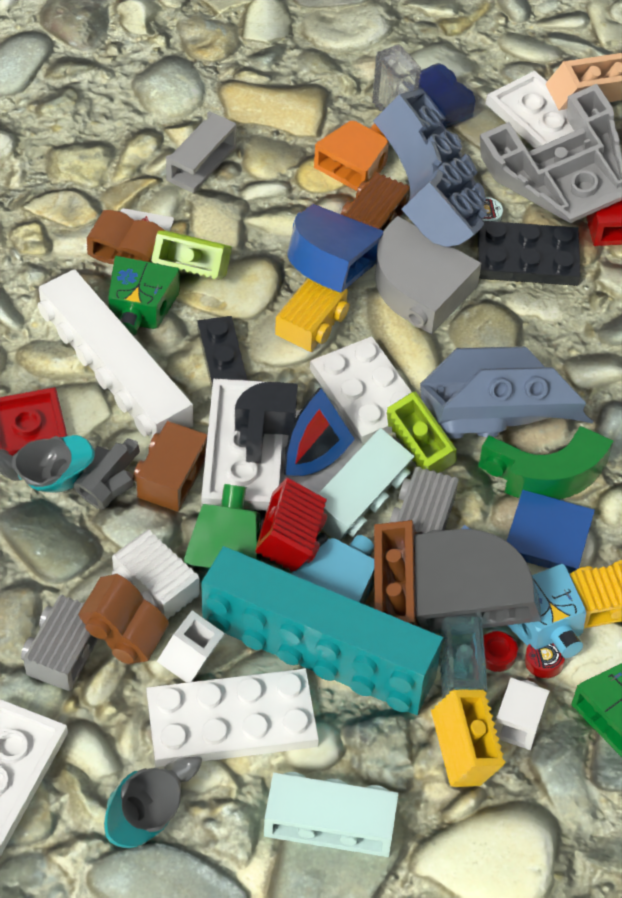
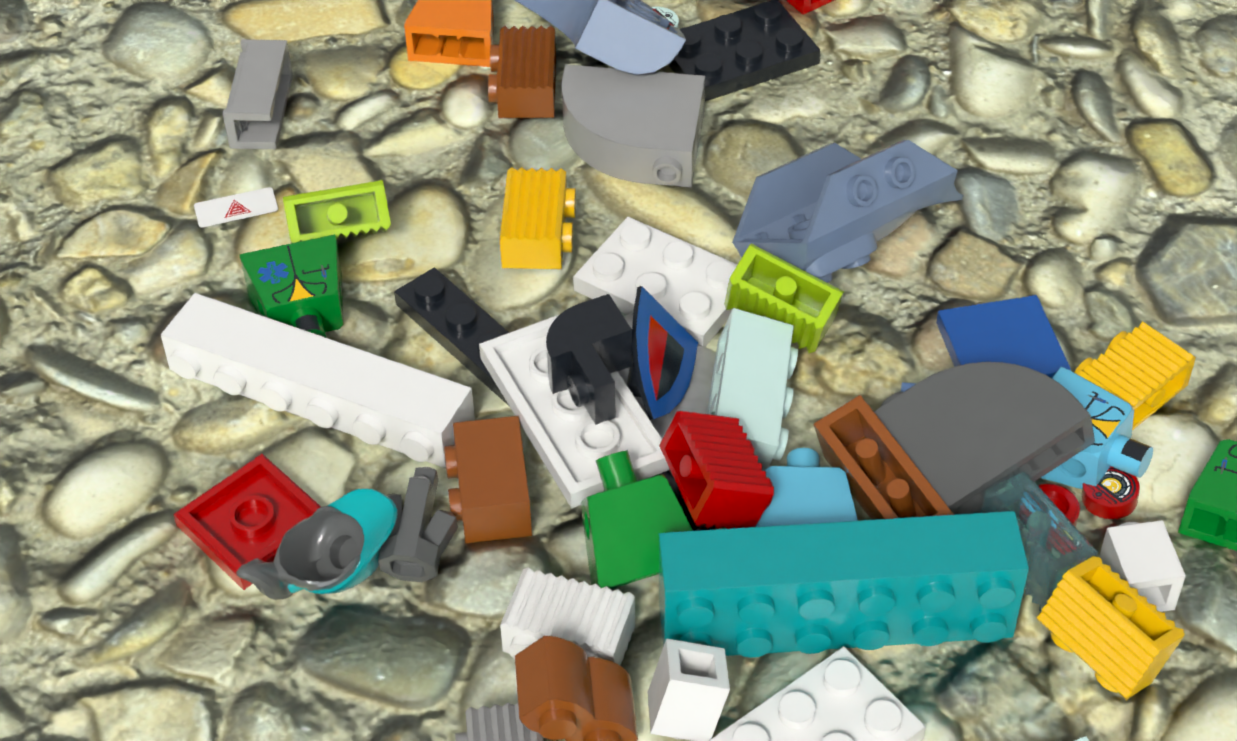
camera: 25 degrees left, 5 degrees down
dark orange brick [87,210,166,264] -> none
blue brick [287,204,383,293] -> none
light grey brick [389,466,459,534] -> none
green arch [478,426,614,500] -> none

